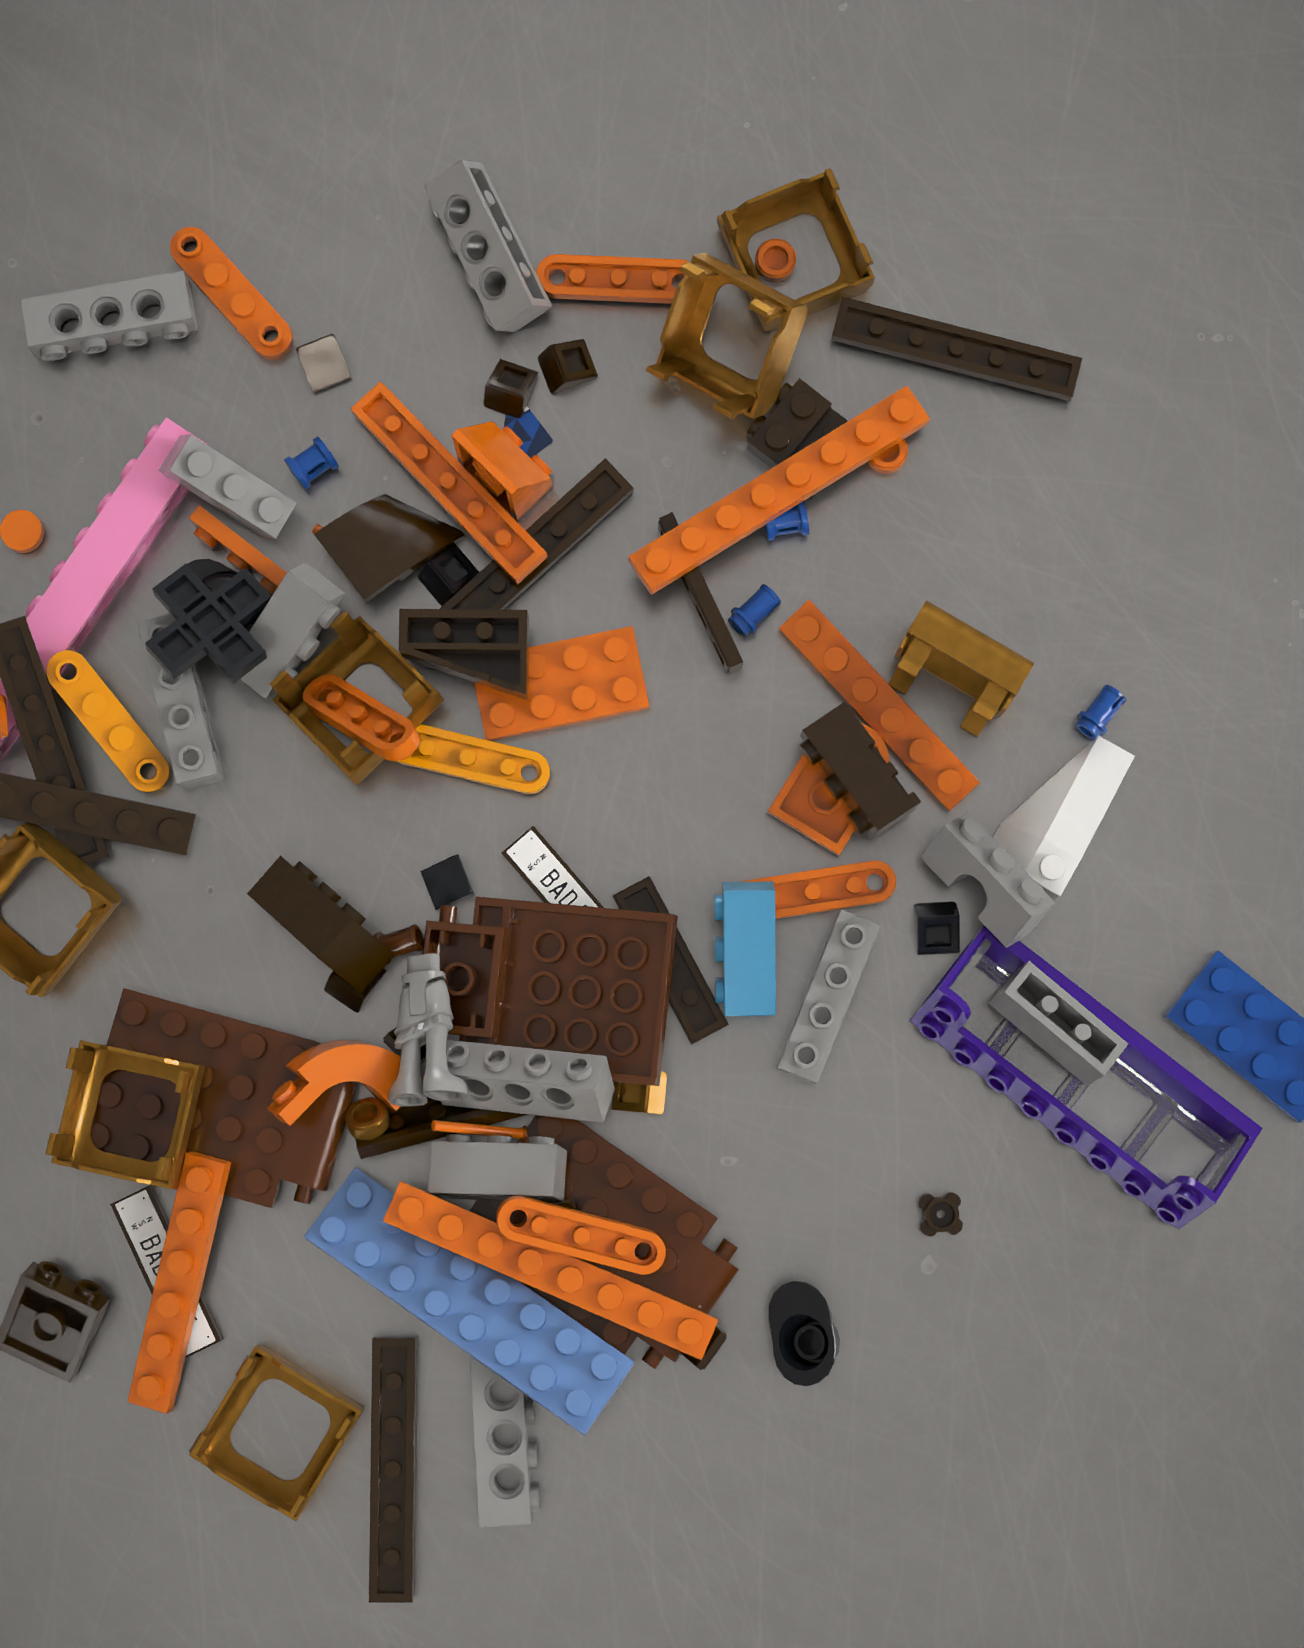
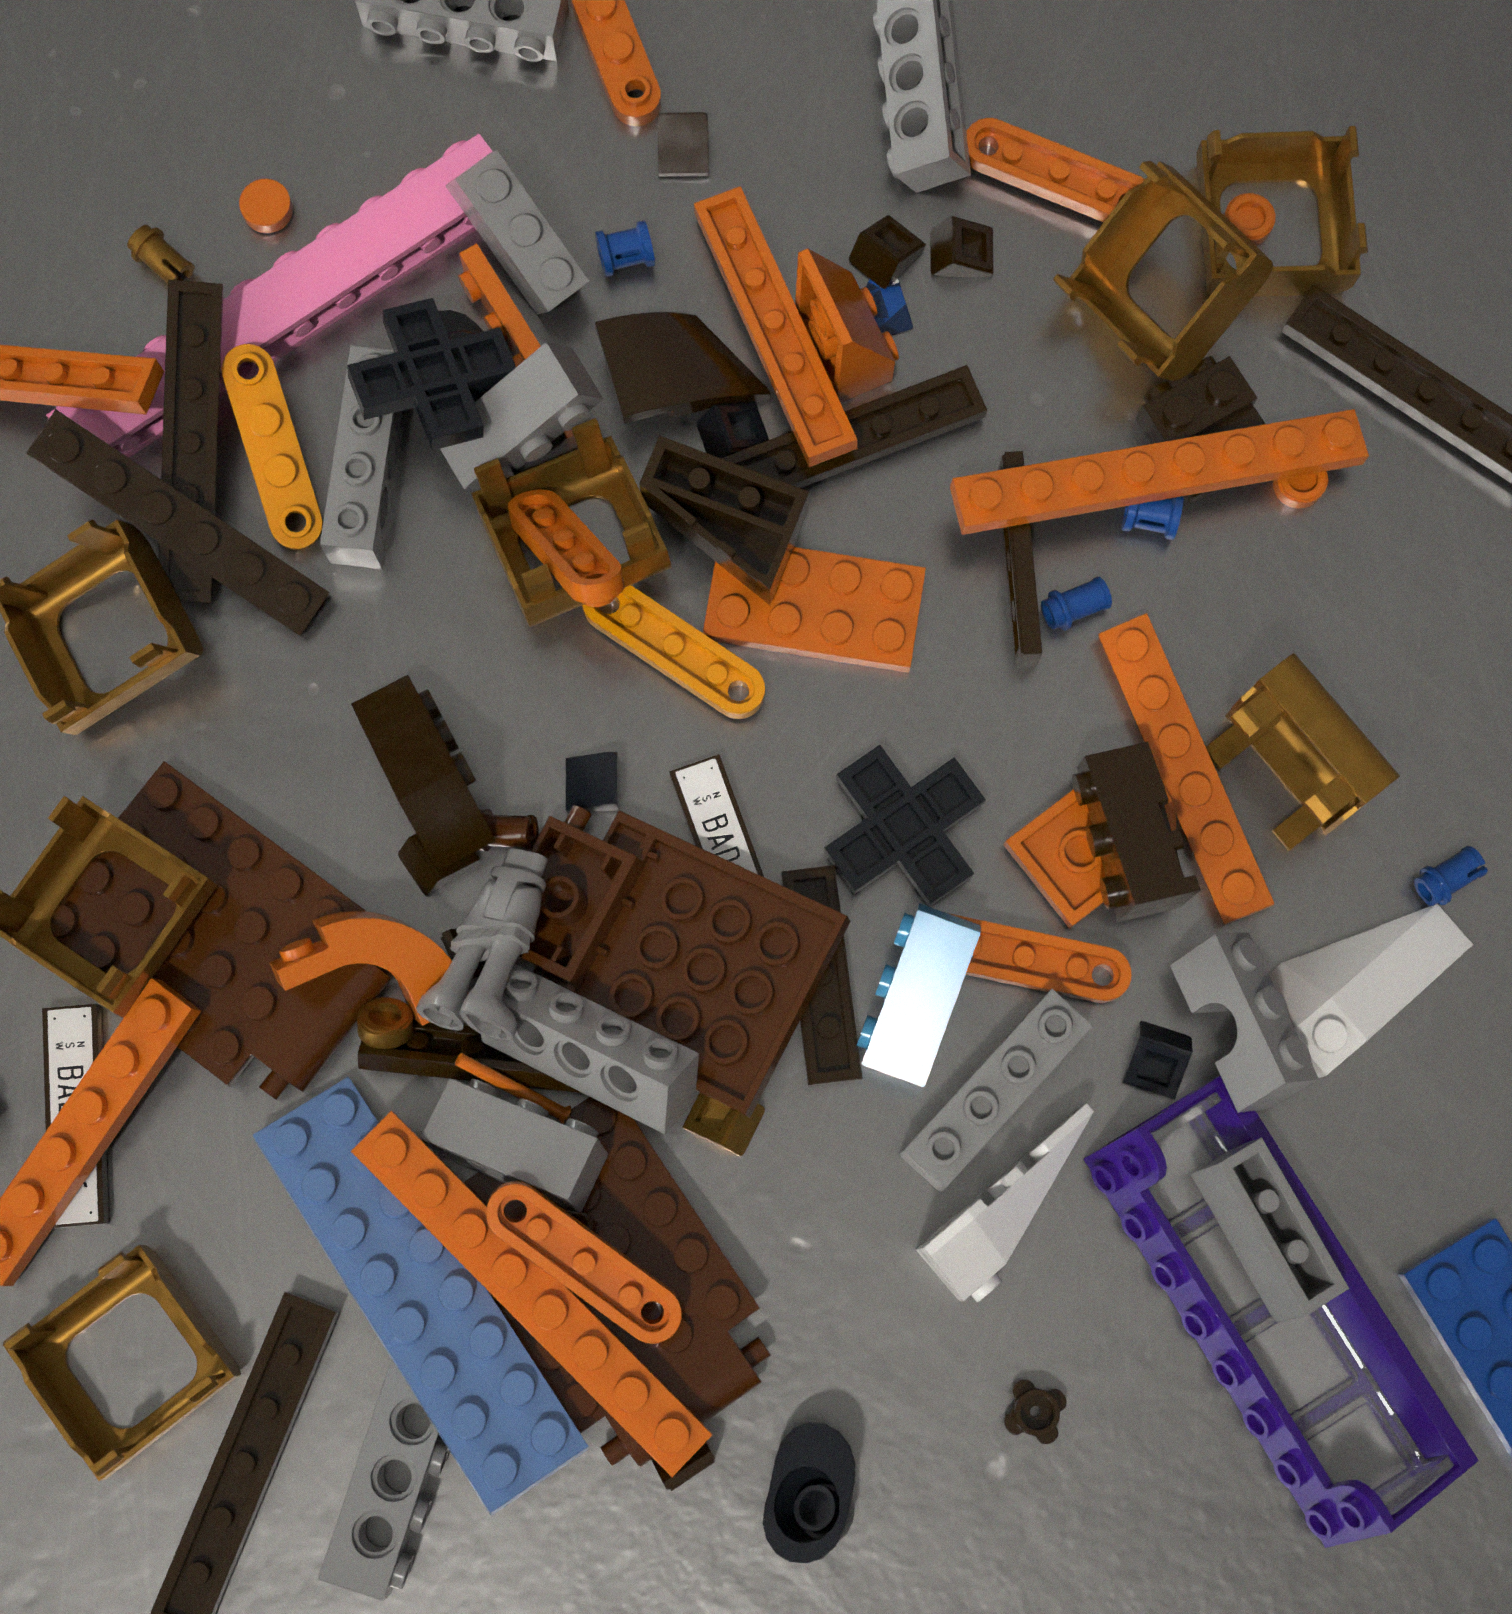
camera: 20 degrees right, 5 degrees down
none -> black plate [823,745,986,907]
none -> white wedge [916,1103,1094,1302]

